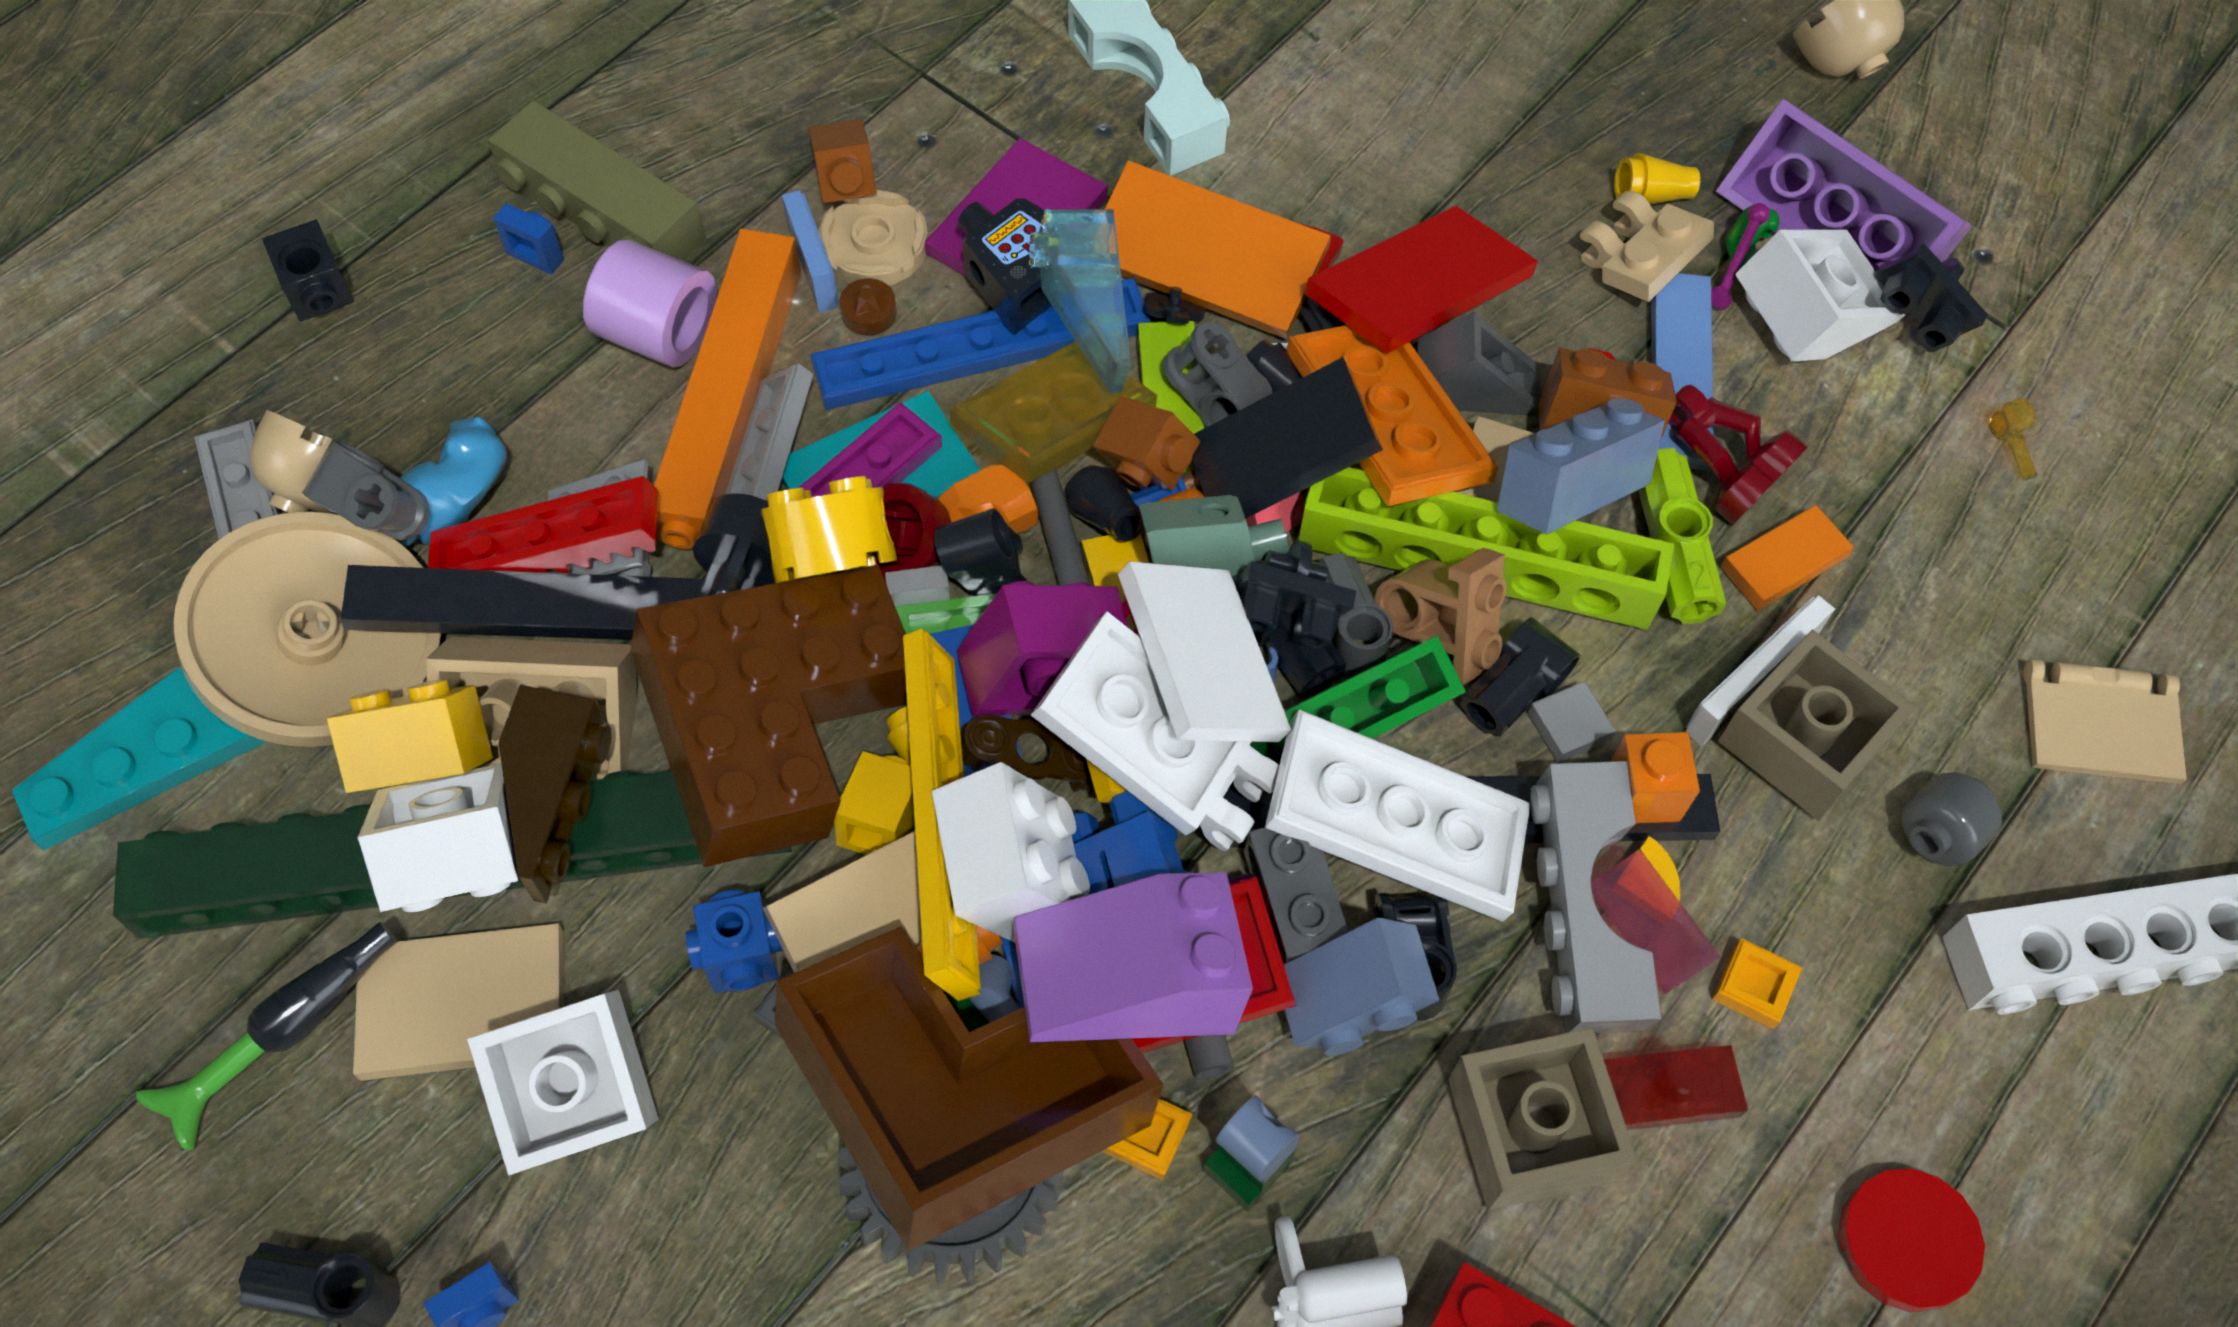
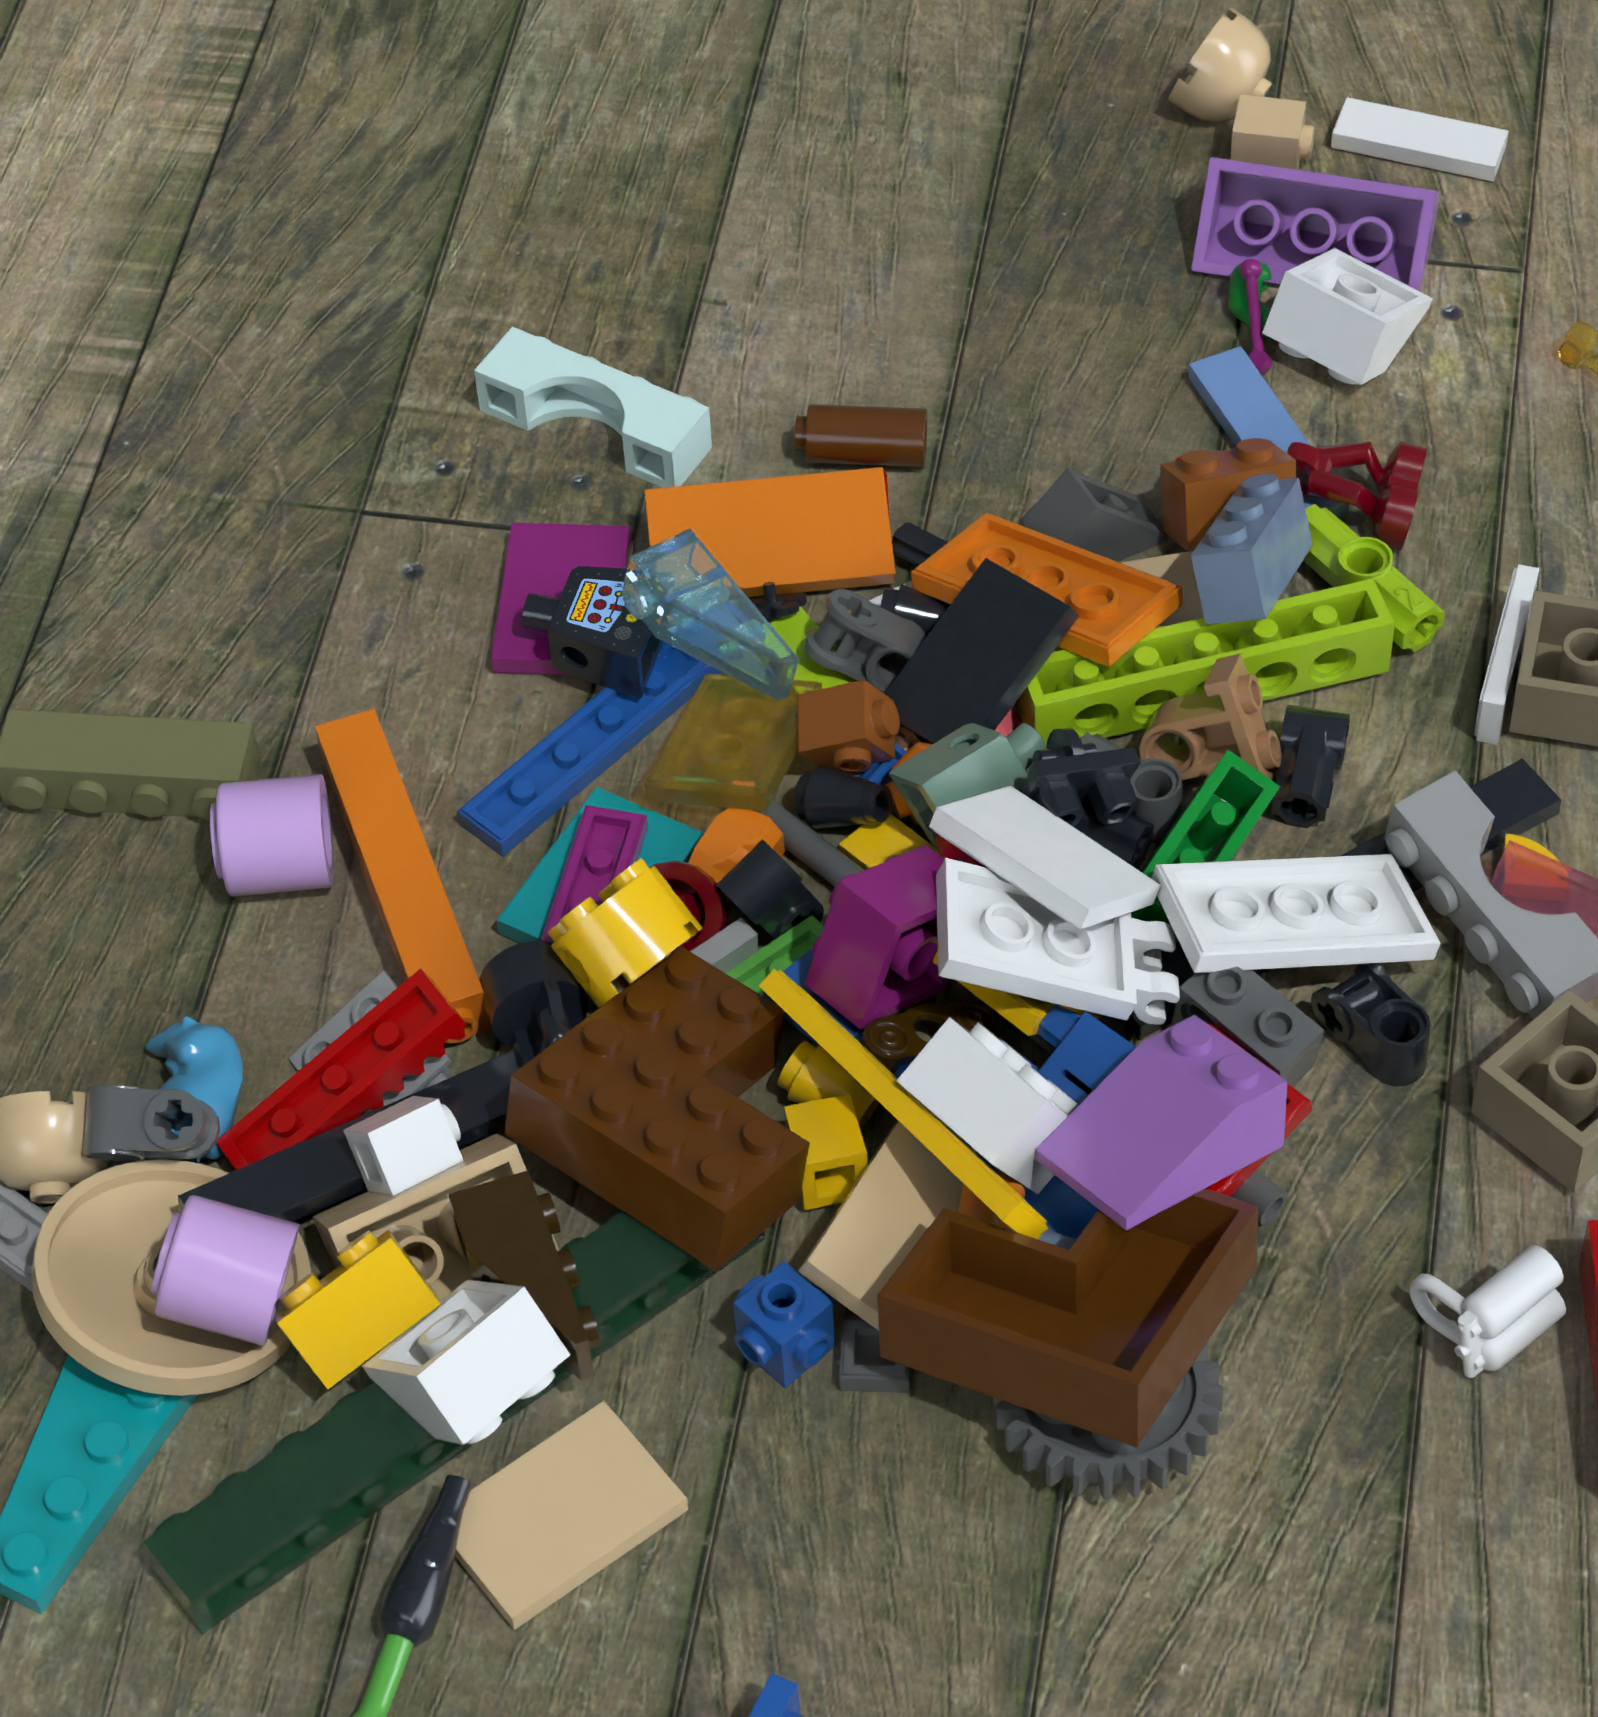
camera: 25 degrees left, 10 degrees down
white brick [467,989,659,1176] -> none
blue plate [493,203,564,275] -> none
light grey tile [725,363,813,501] -> none
medium blue tile [781,190,839,313] -> none
dark orange brick [808,119,877,203] -> none
tan tile [818,190,928,286] -> none
reddish brown tile [839,278,897,335] -> none
light orange tile [1102,1098,1193,1181] -> none
sand blue leg [1202,1095,1299,1212] -> none
sand blue brick [1284,918,1440,1056] -> none
red tile [1305,205,1538,354] -> none
light grey tile [1528,681,1616,763] -> none
tan plate [1580,190,1714,302] -> none
orange brick [1610,732,1700,824] -> none
yellow cone [1614,153,1700,205] -> none
orange tile [1720,505,1855,611] -> none
black hips [1875,243,1988,352] -> none
none -> lavender piece [151,1195,300,1346]
none -> white brick [343,1096,464,1196]
none -> reddish brown brick [795,404,928,467]
none -> tan brick [1231,94,1315,170]
none -> white tile [1331,97,1508,182]

